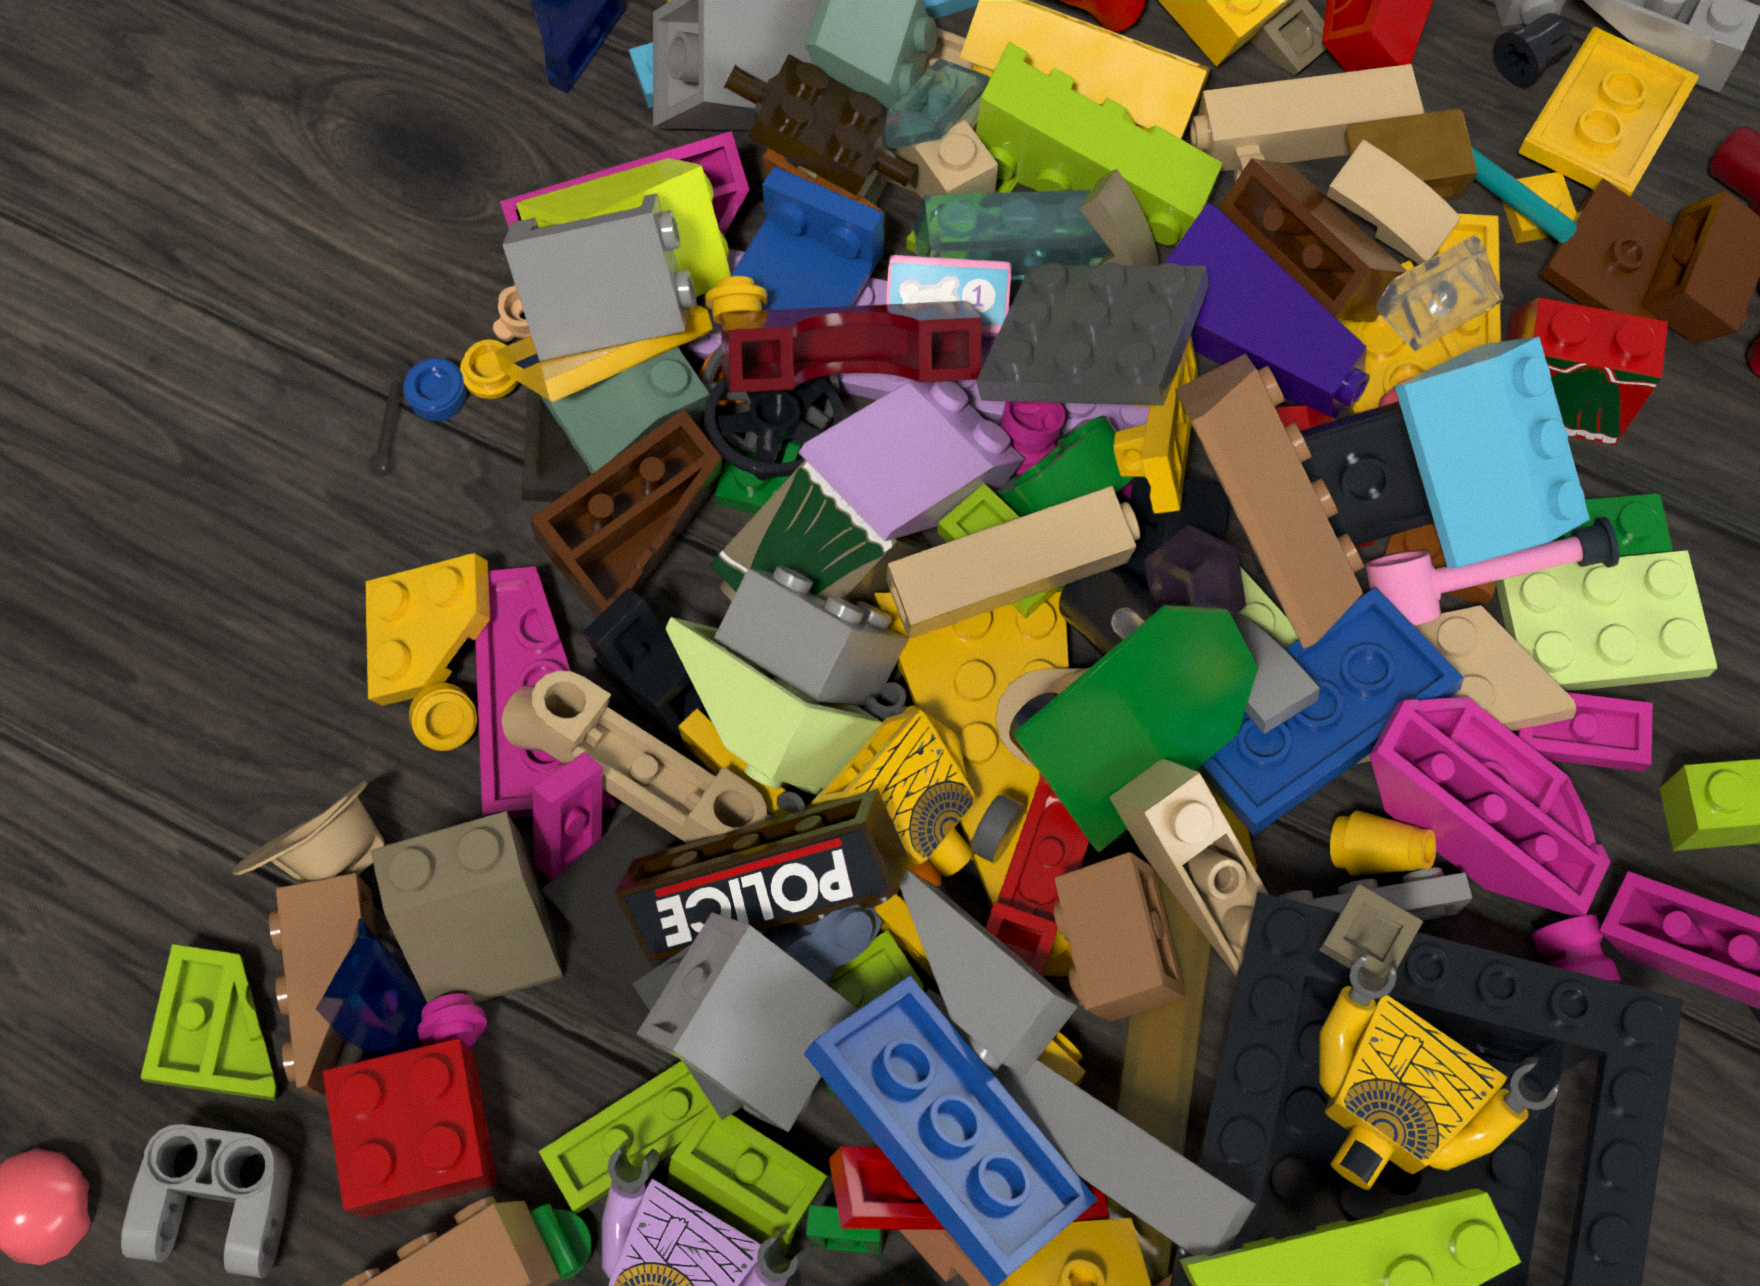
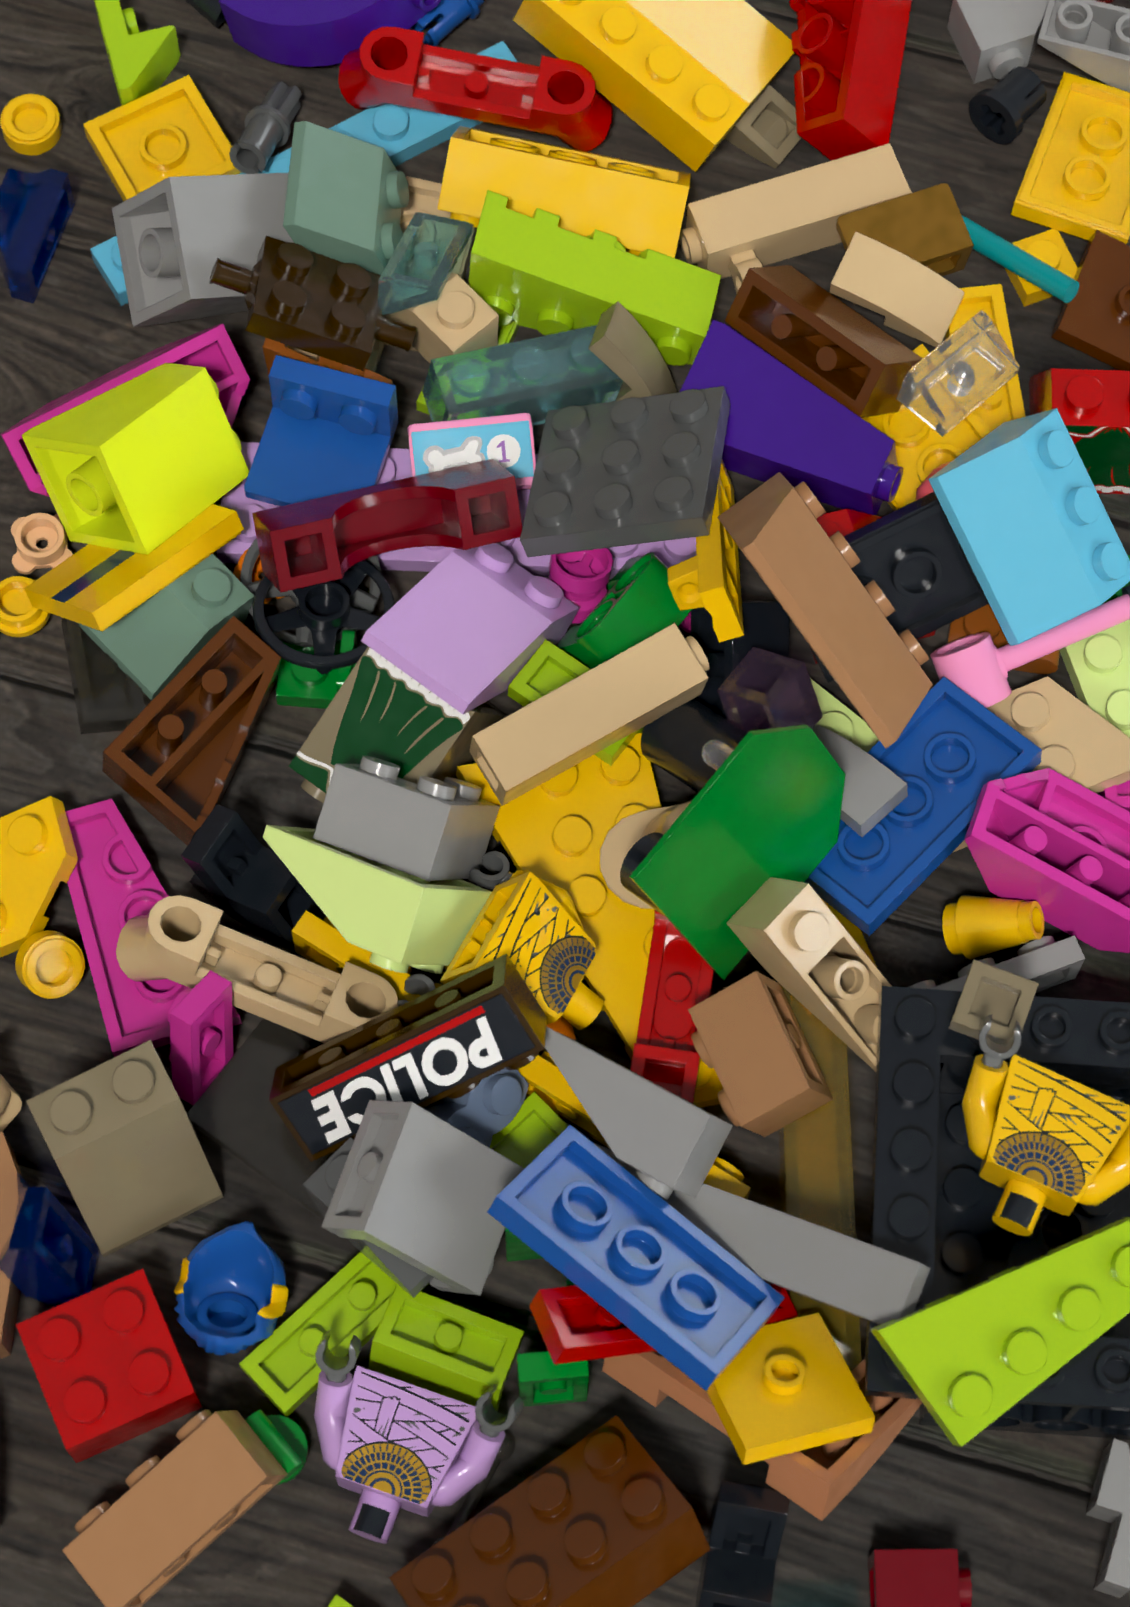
camera: 15 degrees left, 0 degrees up
dark pink plate [418,993,487,1047] -> none
light grey panel [502,193,696,361] -> none
yellow plate [705,276,768,324] -> none
dark grey tile [971,794,1025,864] -> none
none -> blue hair [174,1221,289,1355]

